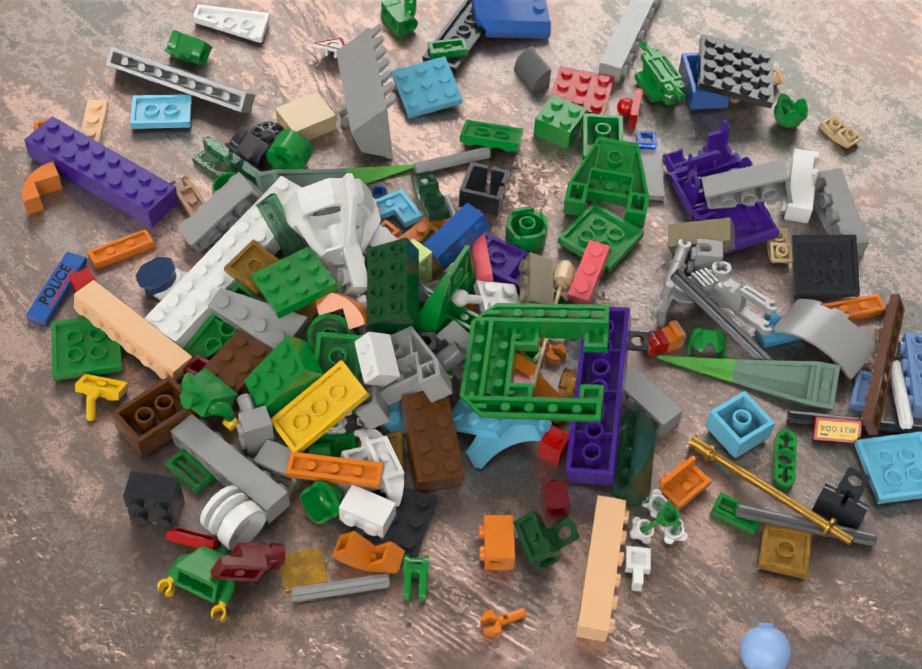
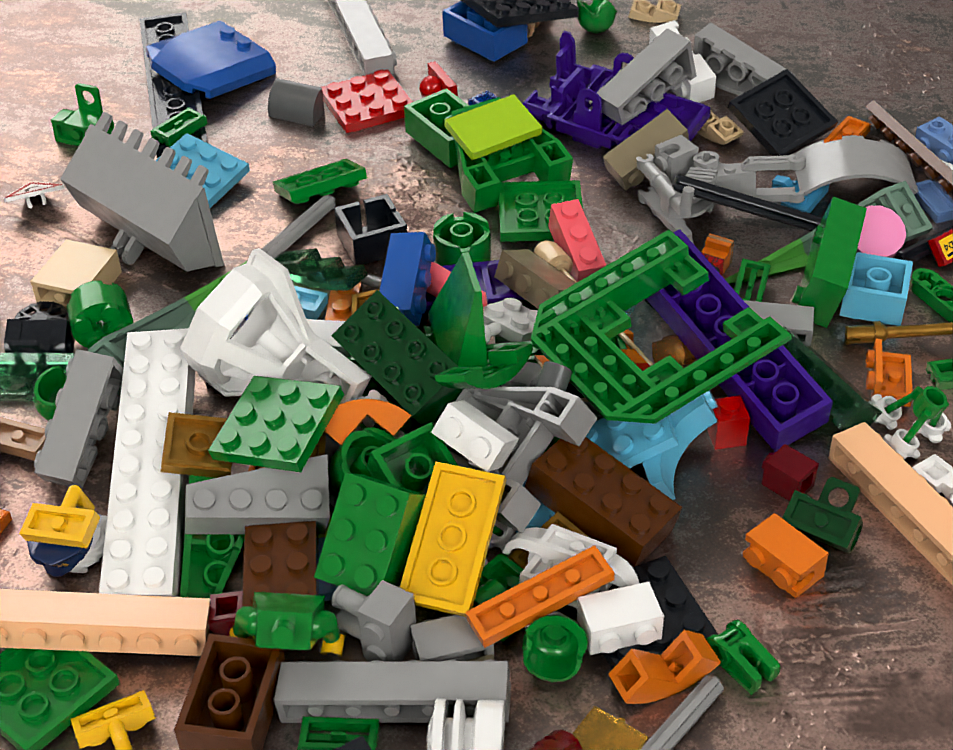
camera: 35 degrees left, 10 degrees down
clear green fence [256,193,306,257] -> none
orange bar [480,608,527,637] -> none
green brick [533,95,587,149] -> none
green piece [634,41,686,105] -> none
green helmet [686,327,726,359] -> none
none -> yellow plate [19,485,100,549]
none -> green slope [435,343,533,389]
none -> lime tile [444,94,542,160]
none -> green tile [734,258,771,302]
none -> green brick [791,196,867,328]
none -> bright pink tile [857,206,906,258]

